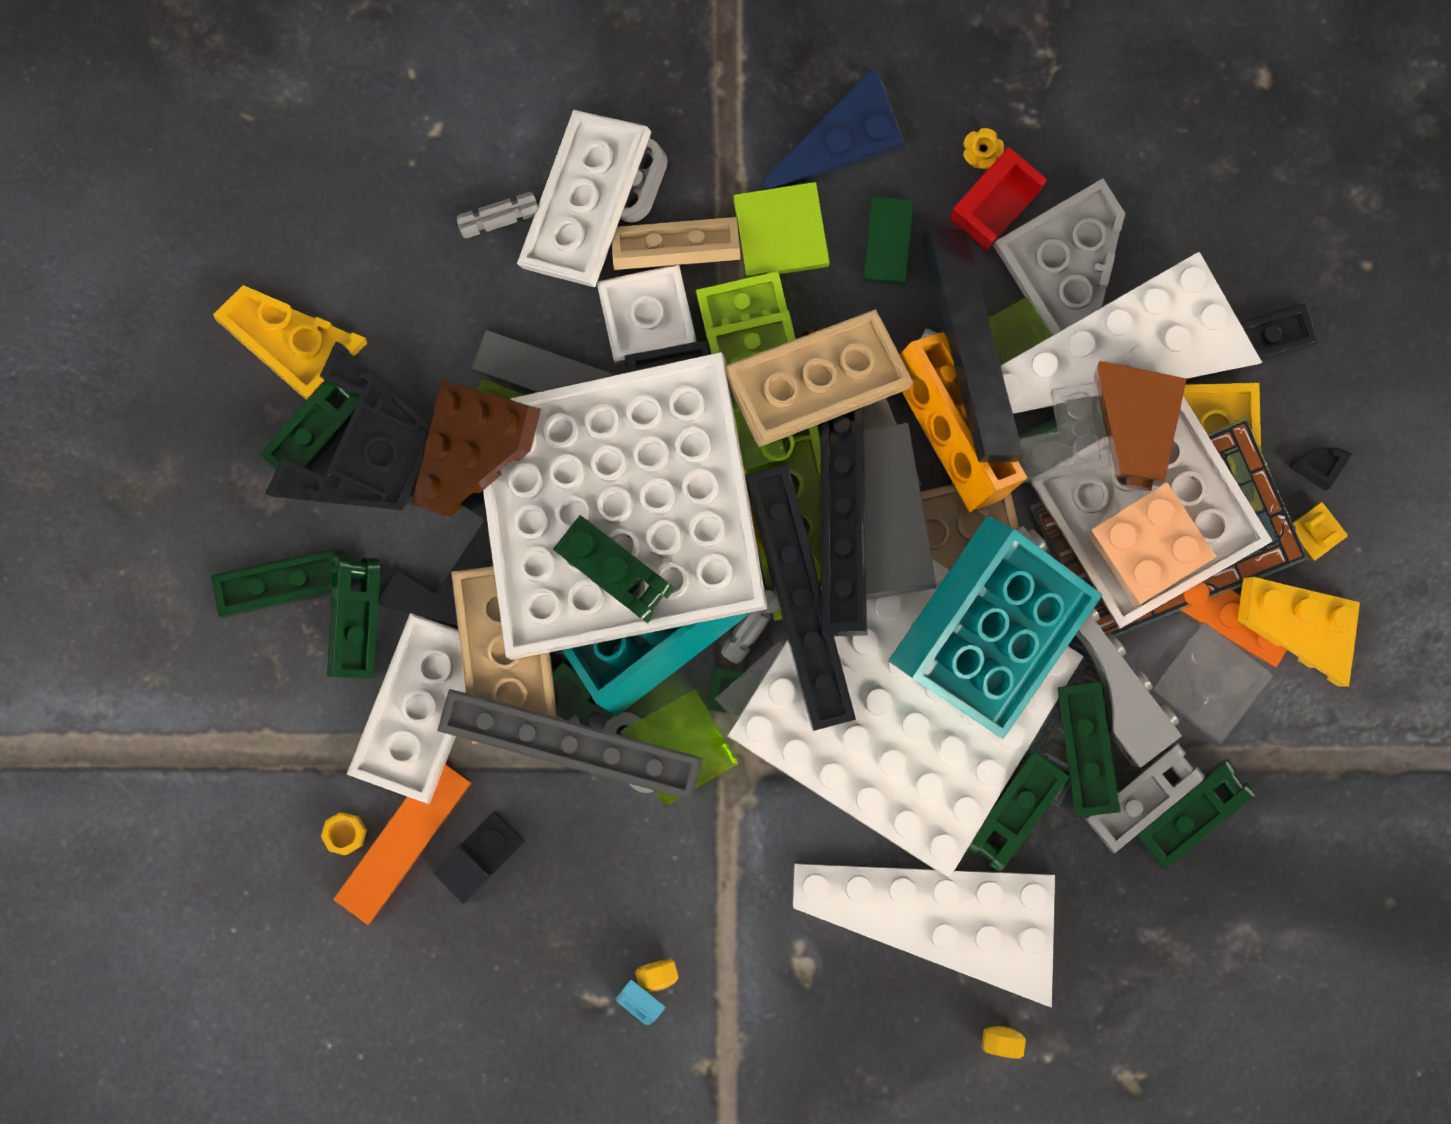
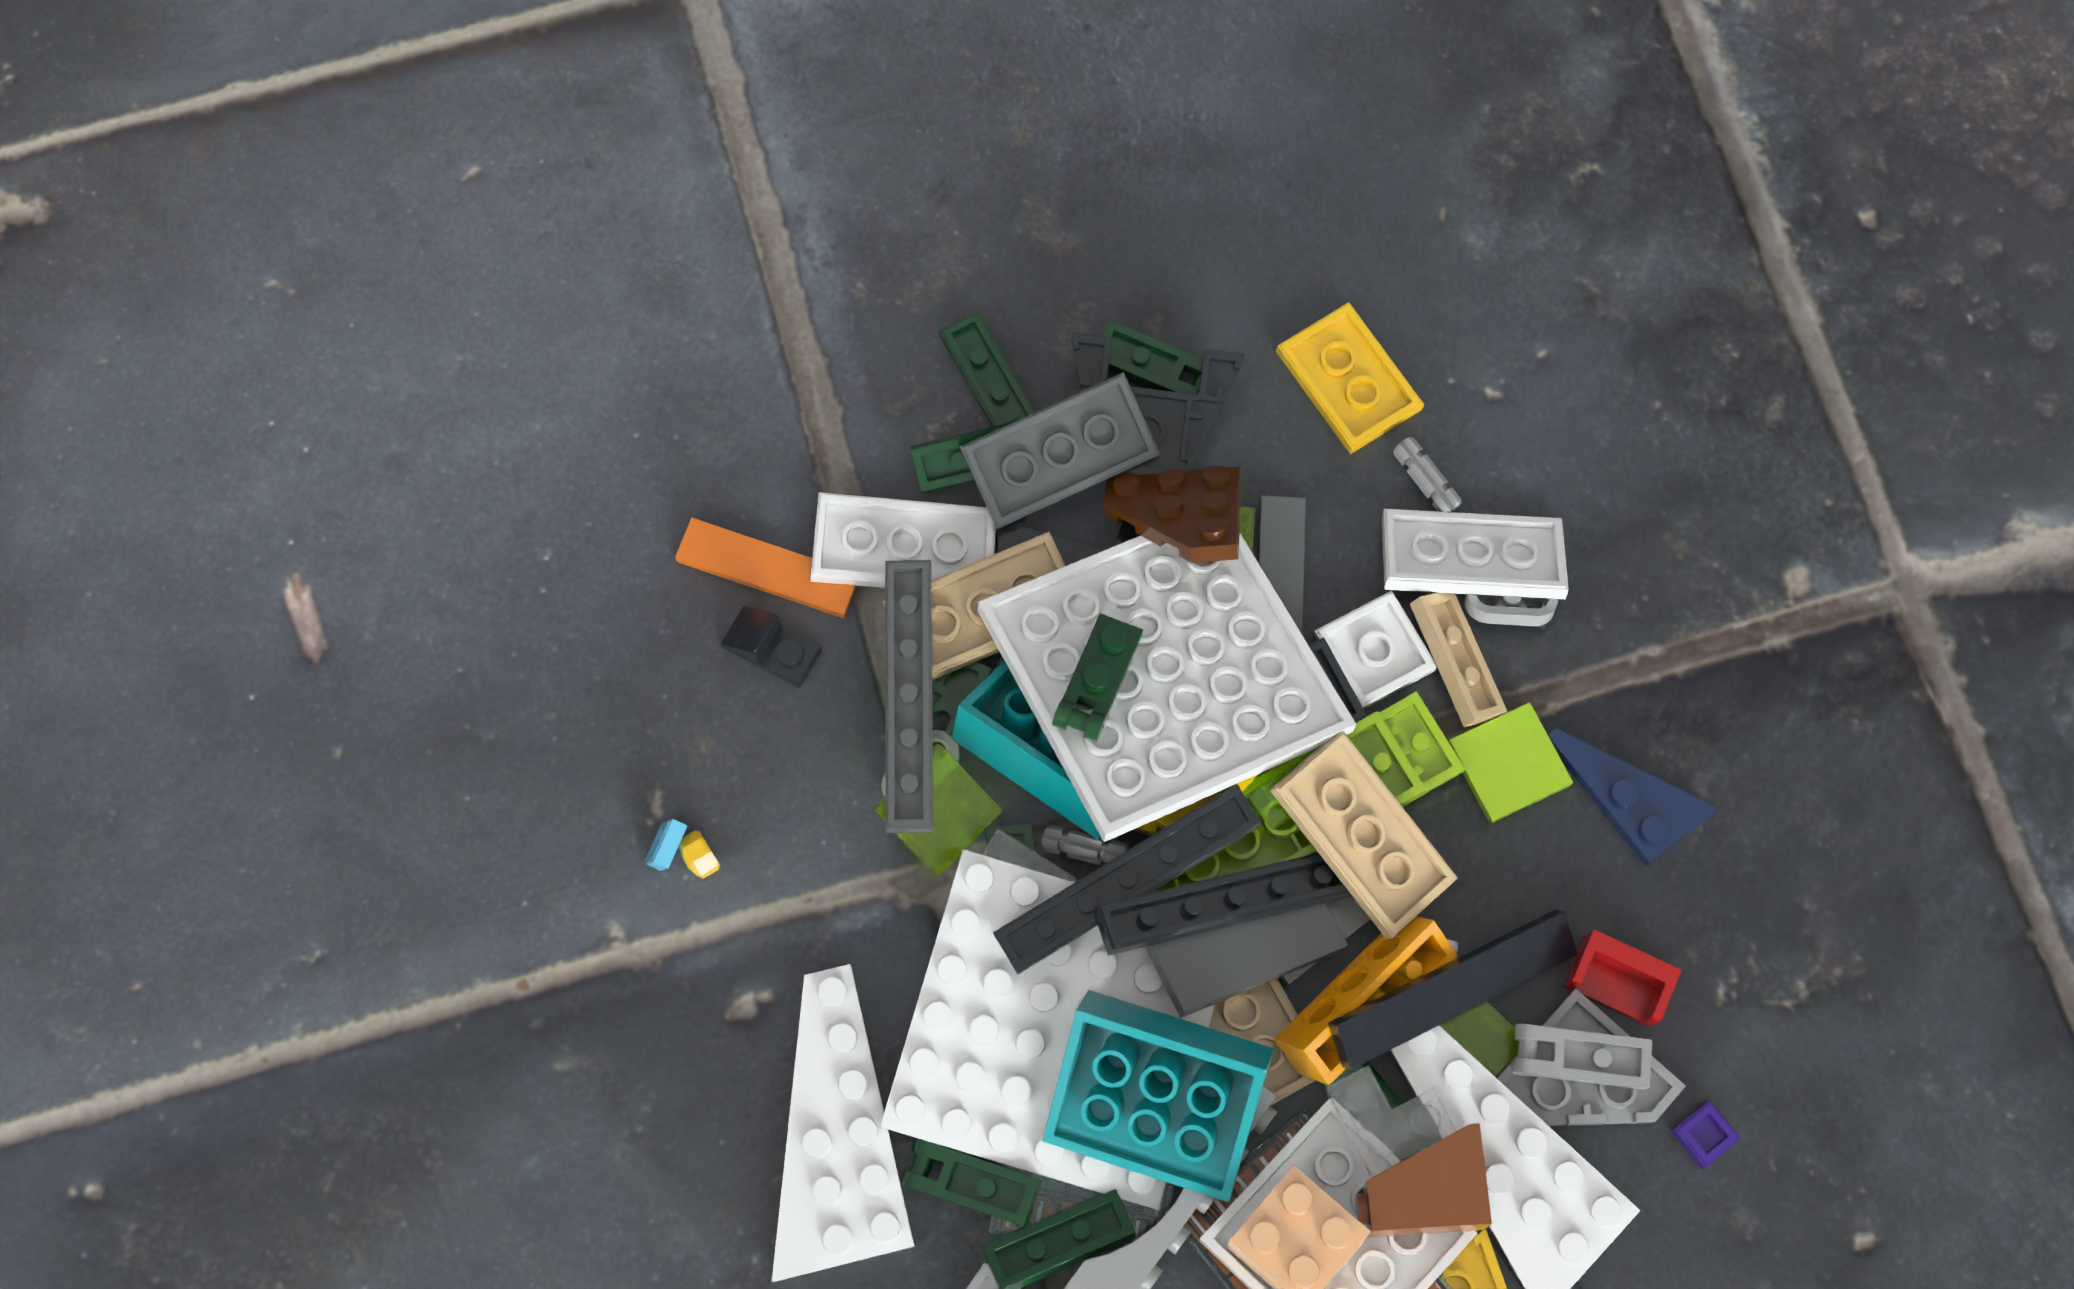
camera: 70 degrees right, 10 degrees down
yellow wing [213,285,367,401] -> none
yellow tile [321,812,367,855] -> none
dark green tile [863,196,914,285] -> none
yellow plate [963,128,1004,169] -> none
yellow tile [981,1026,1026,1059] -> none
none -> dark grey tile [959,372,1160,529]
none -> yellow tile [1276,302,1424,455]
none -> light grey plate [1512,1024,1652,1090]
none -> dark purple tile [1670,1100,1741,1169]

